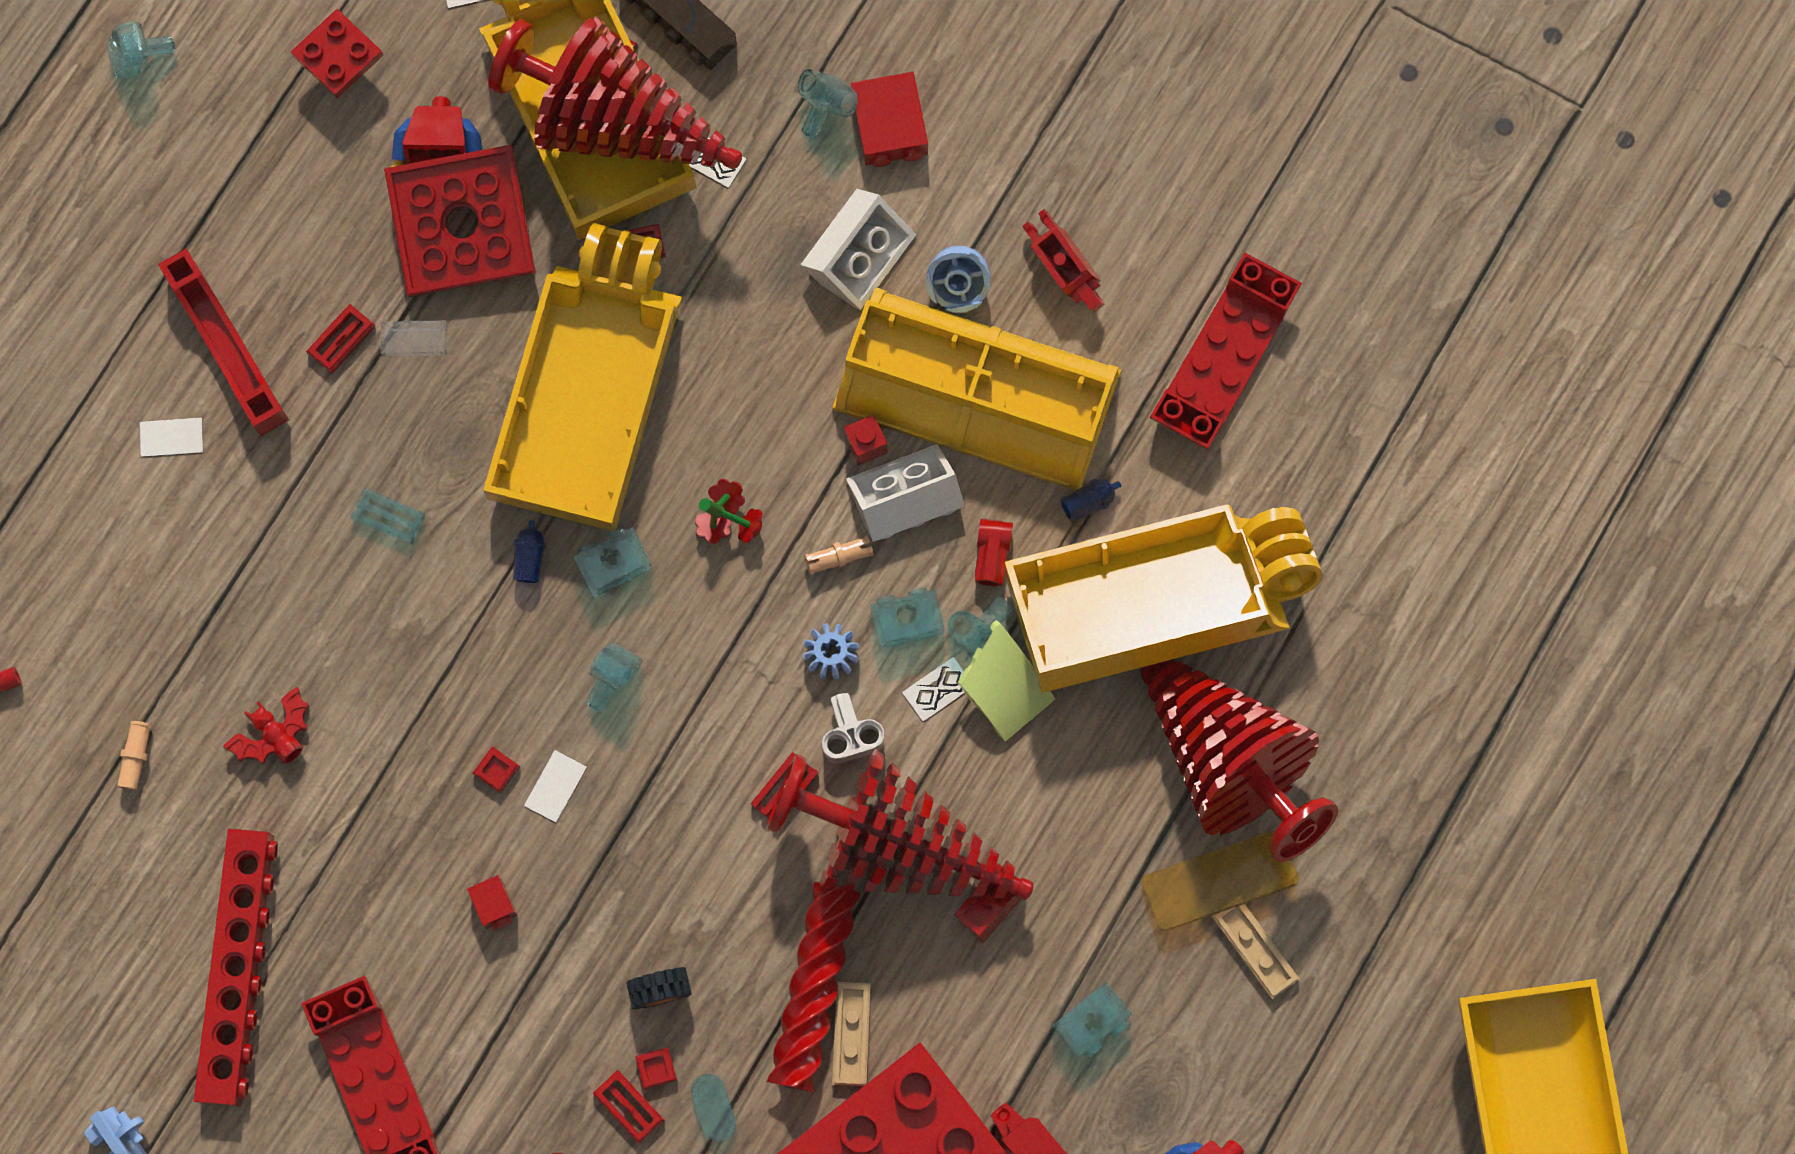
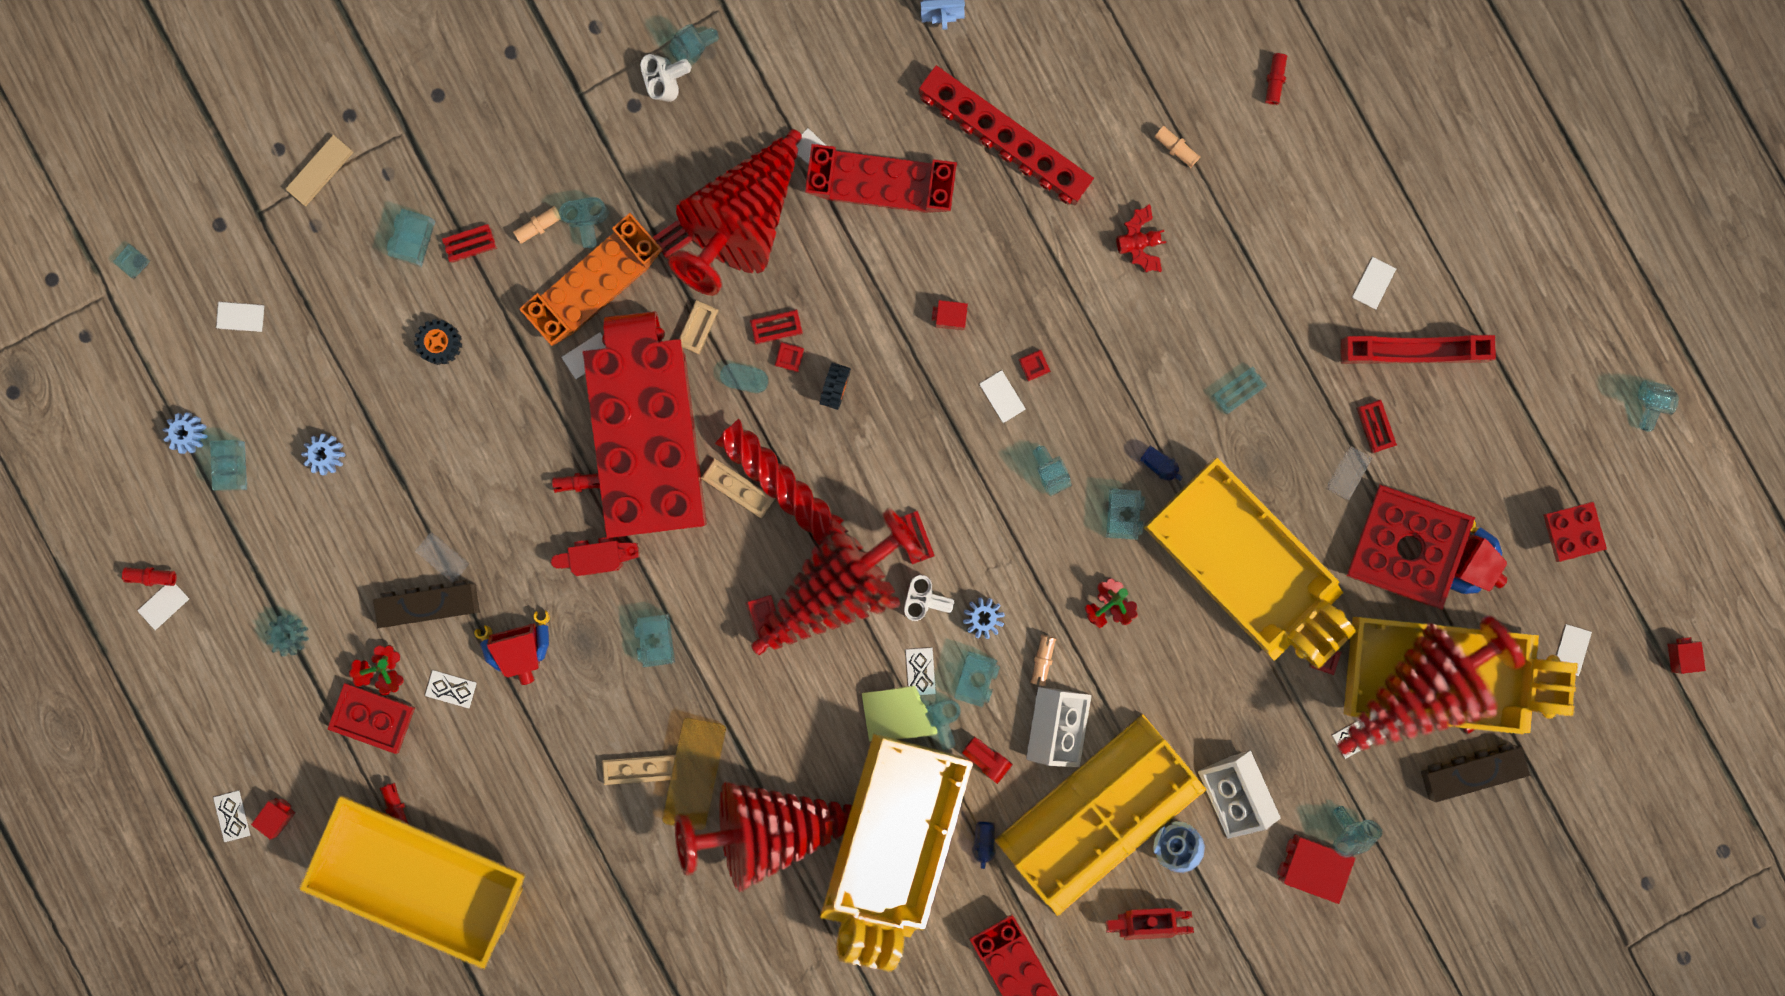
camera: 120 degrees right, 10 degrees up
red brick [844,414,888,466] -> none

